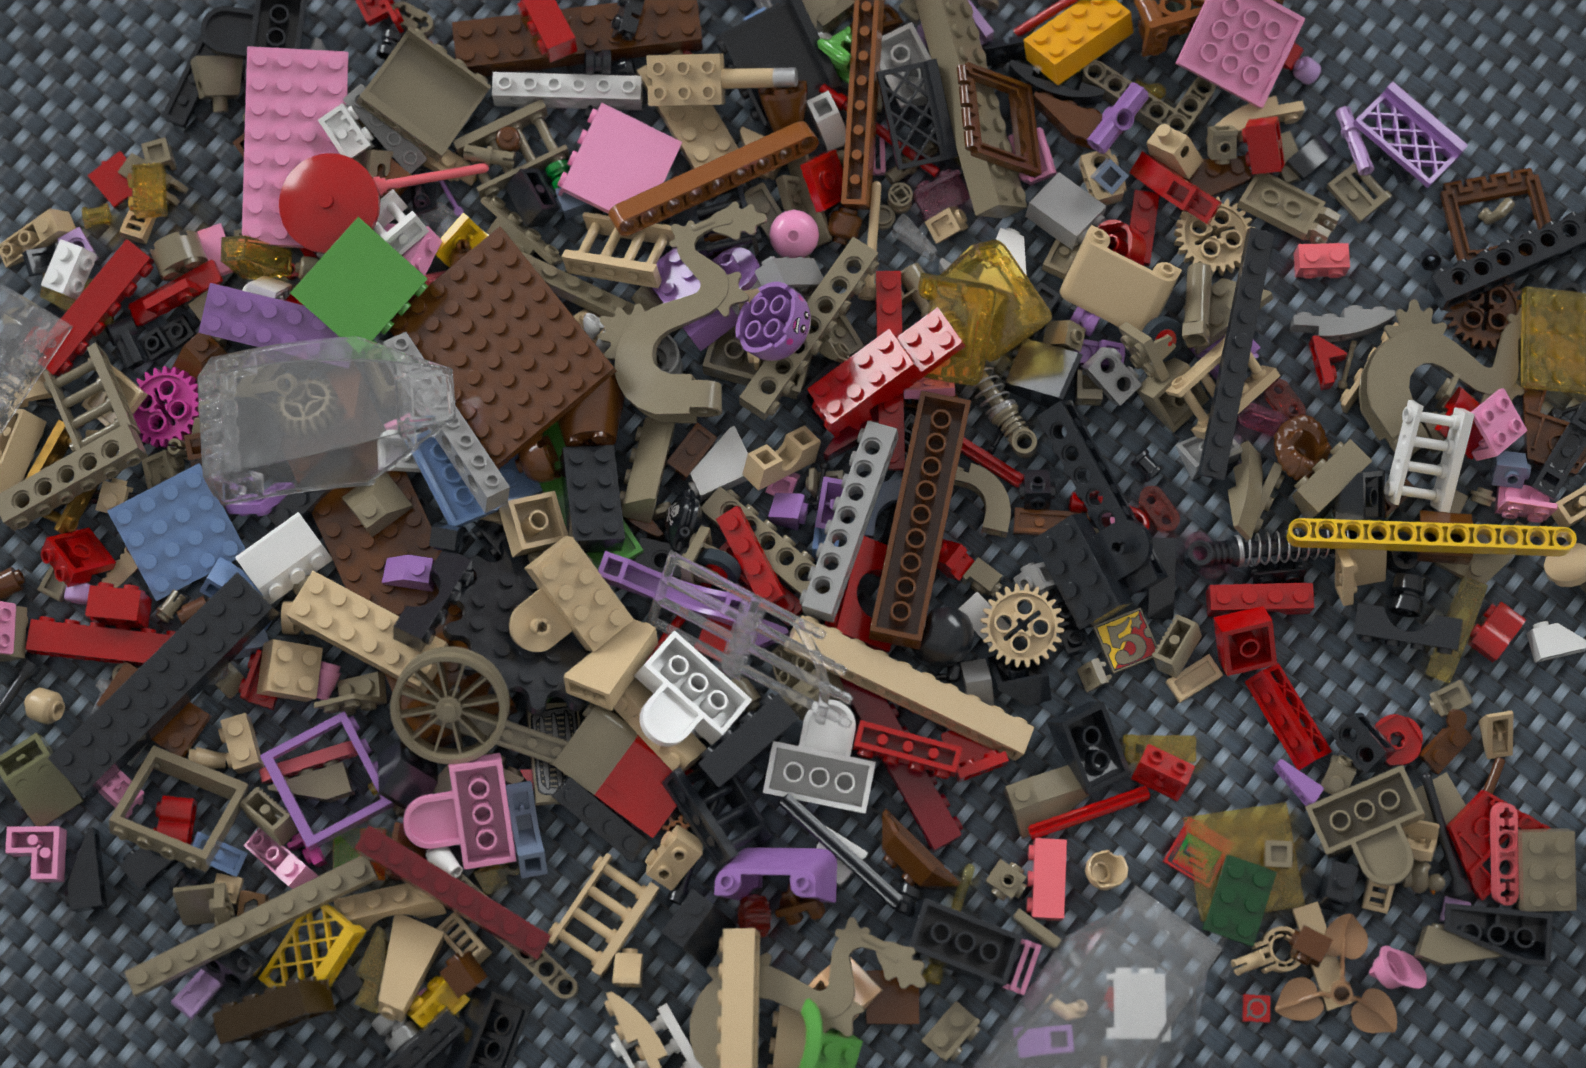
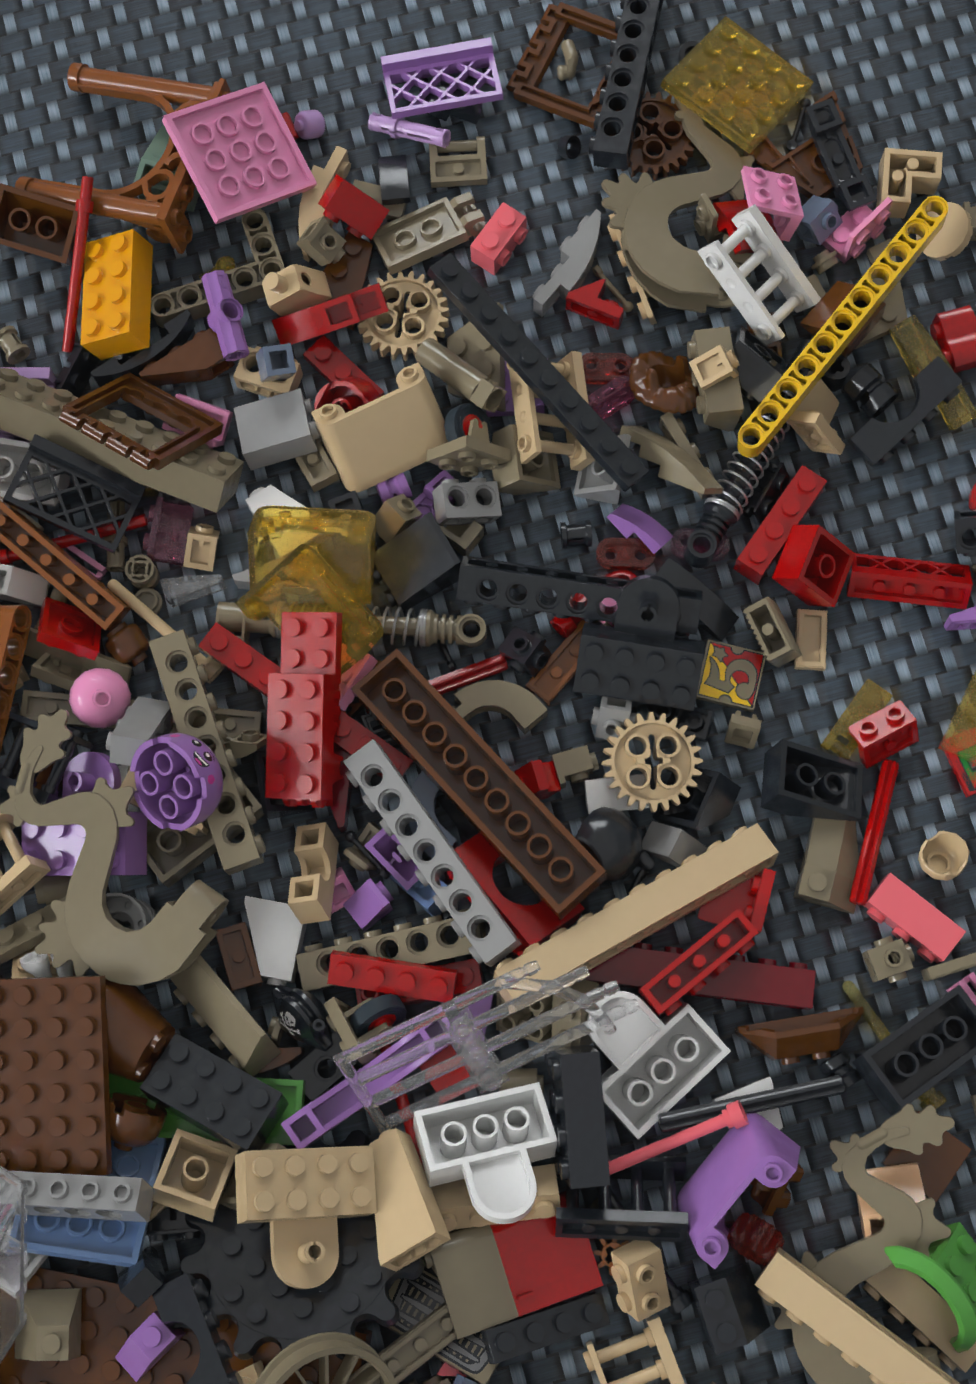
camera: 50 degrees left, 0 degrees up
none -> medium lavender slope [607,504,674,554]
none -> coral piece [609,1100,749,1175]
none -> tan bracket [689,345,740,390]

